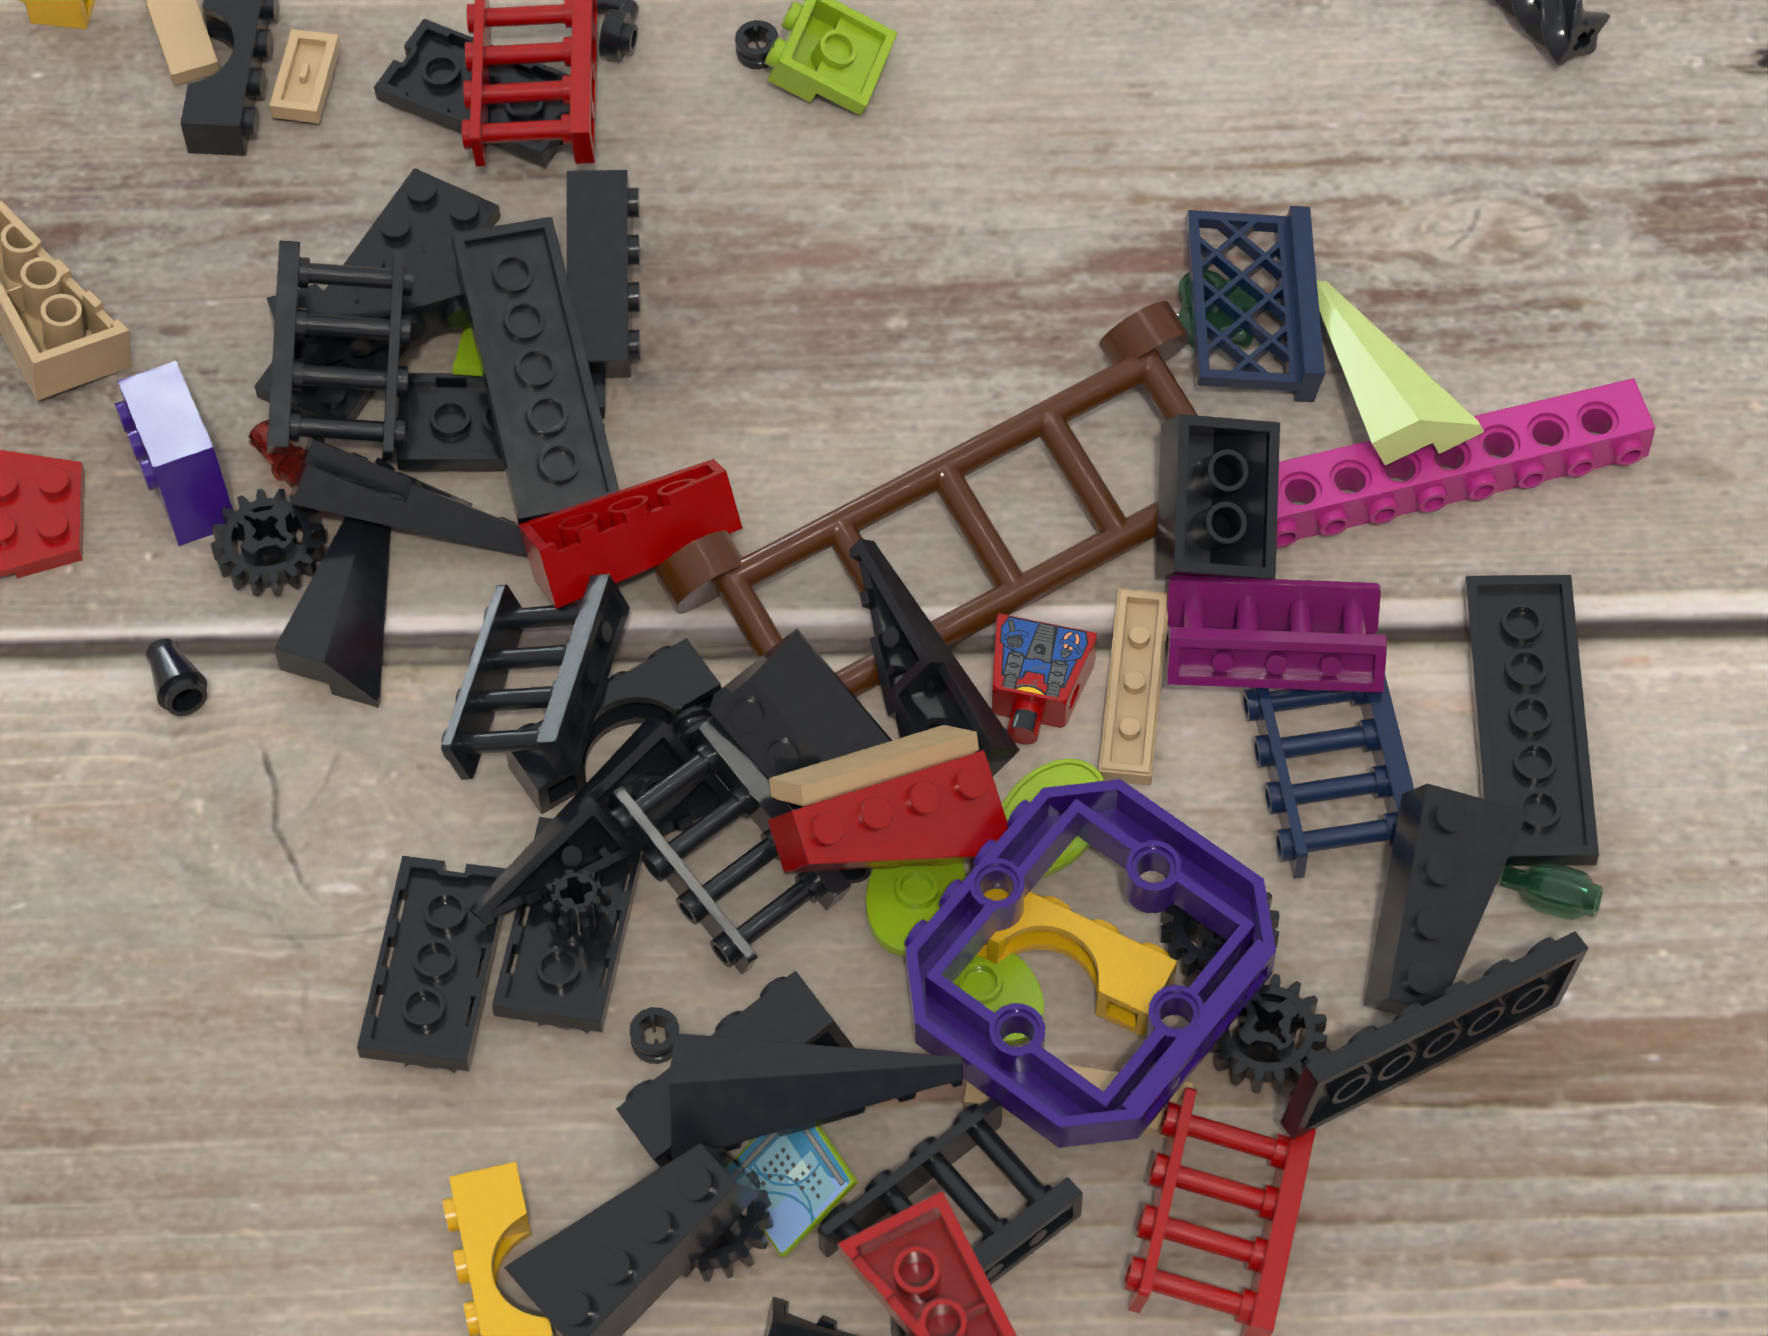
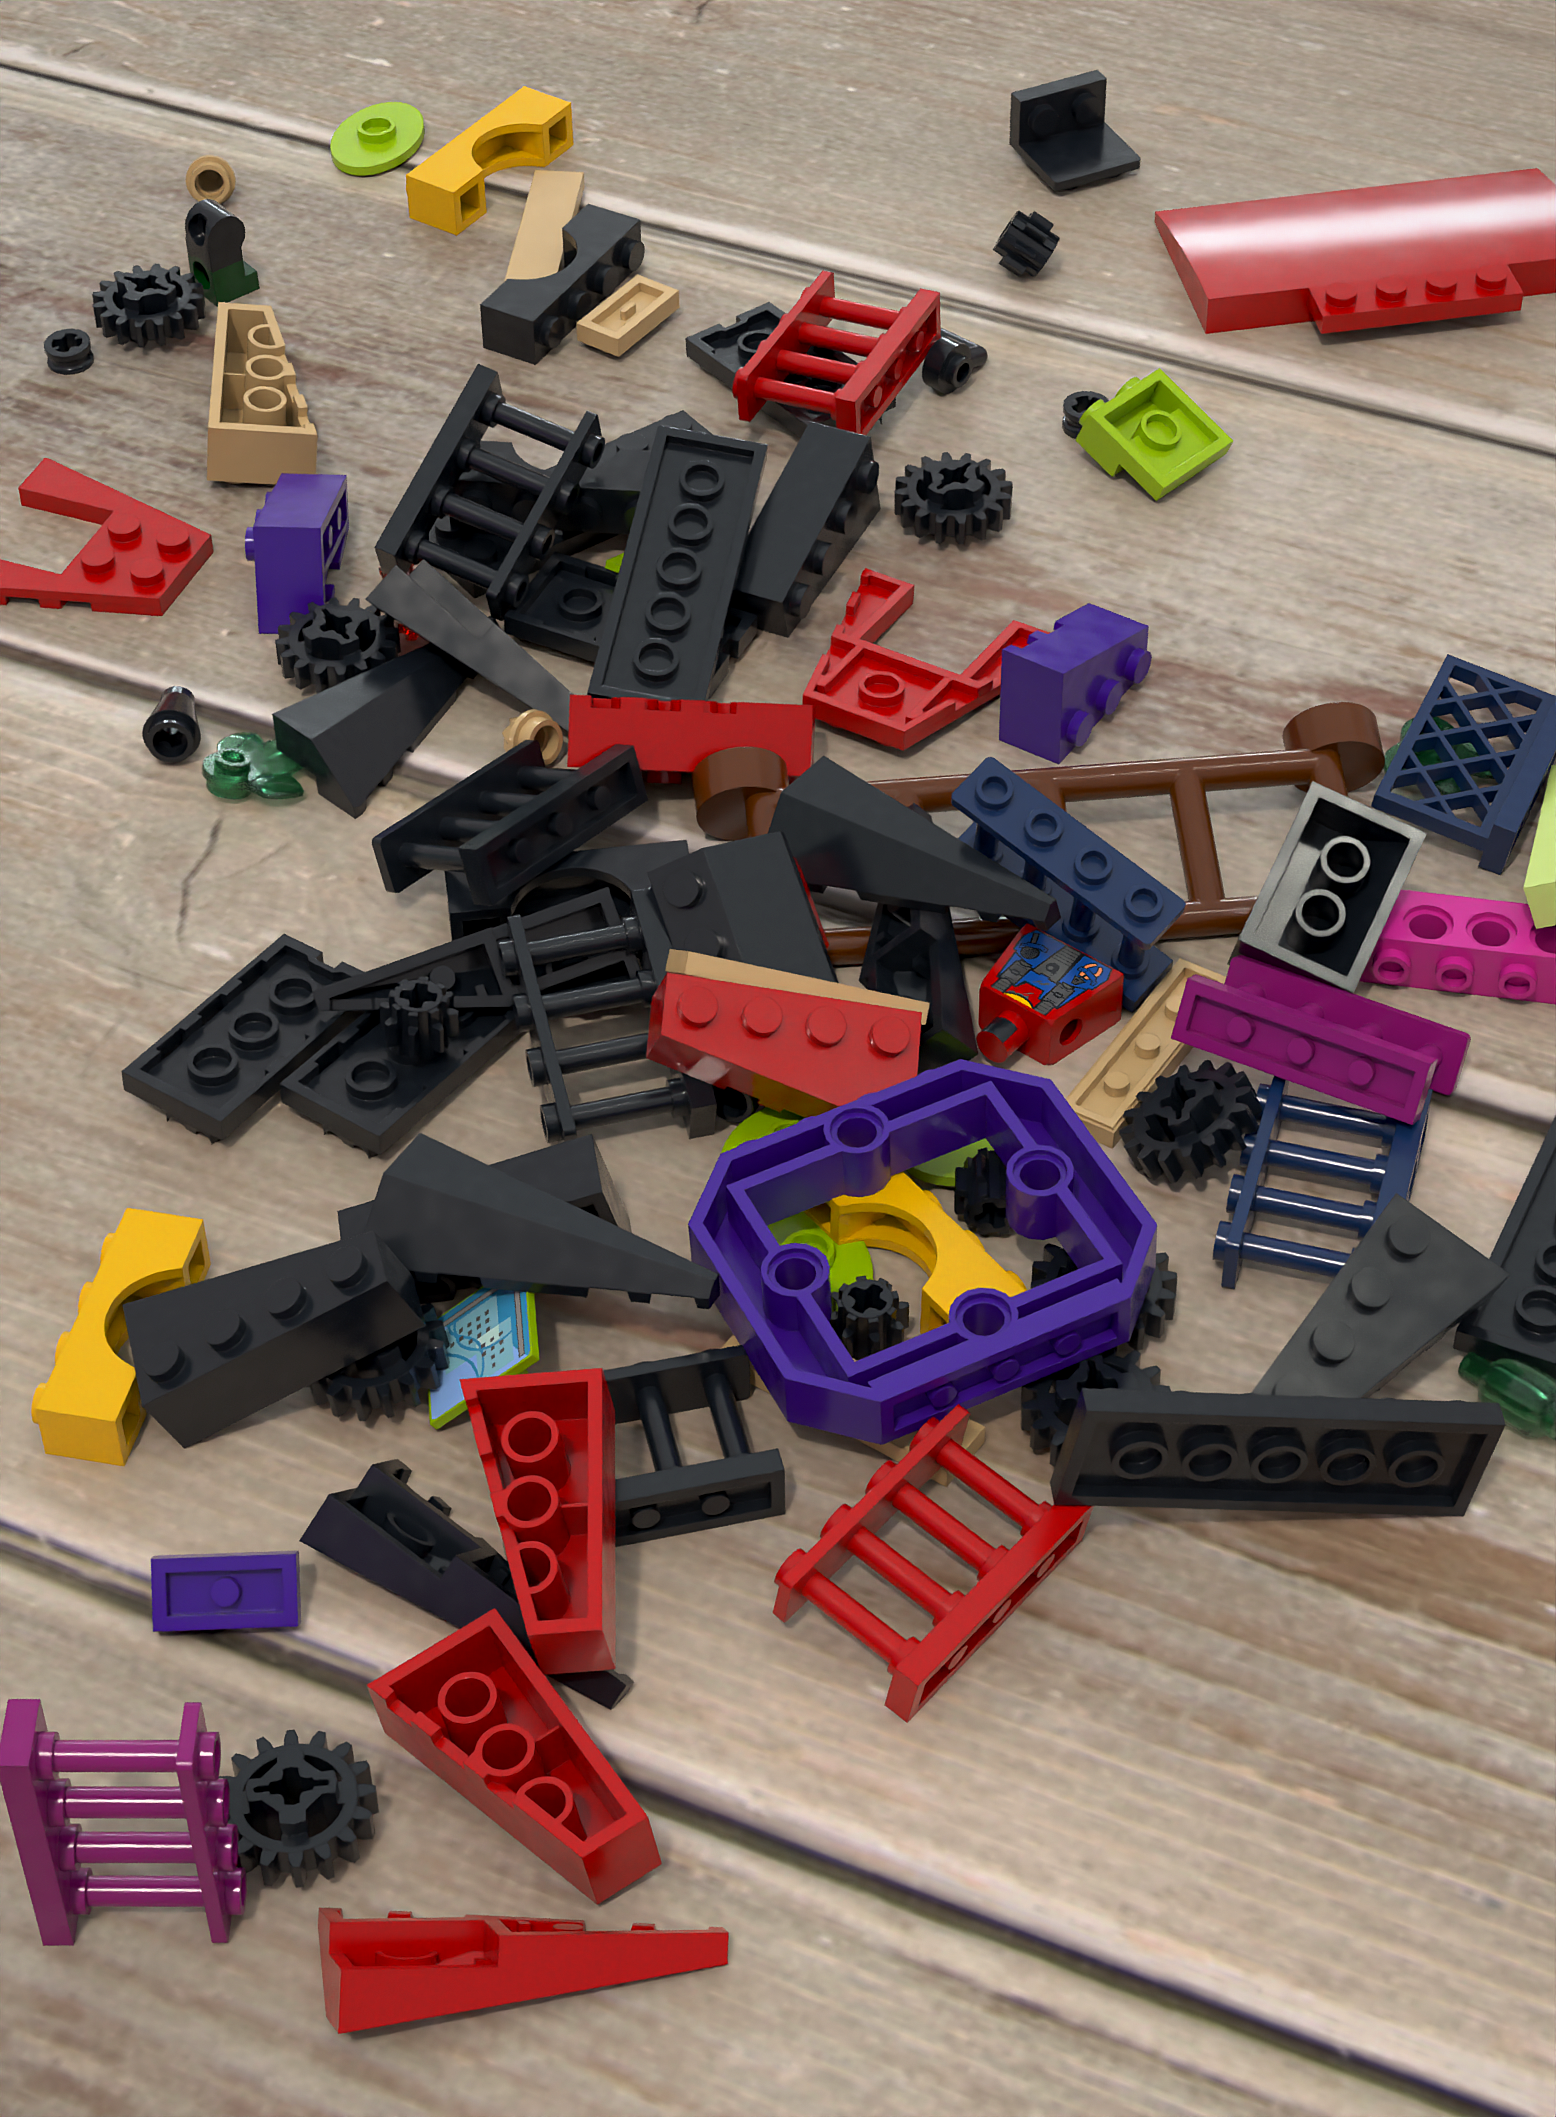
camera: 25 degrees right, 15 degrees down
none -> clear green plate [202,732,304,800]
none -> tan plate [502,709,563,765]
none -> black wedge [768,756,1061,931]
none -> red wing [802,568,1050,751]
none -> black gear [829,1276,909,1361]
none -> black gear [894,452,1013,545]
none -> dark blue fence [951,757,1186,1013]
none -> black gear [954,1147,1011,1235]
none -> dark purple wedge [999,603,1152,764]
none -> black gear [1119,1060,1262,1183]

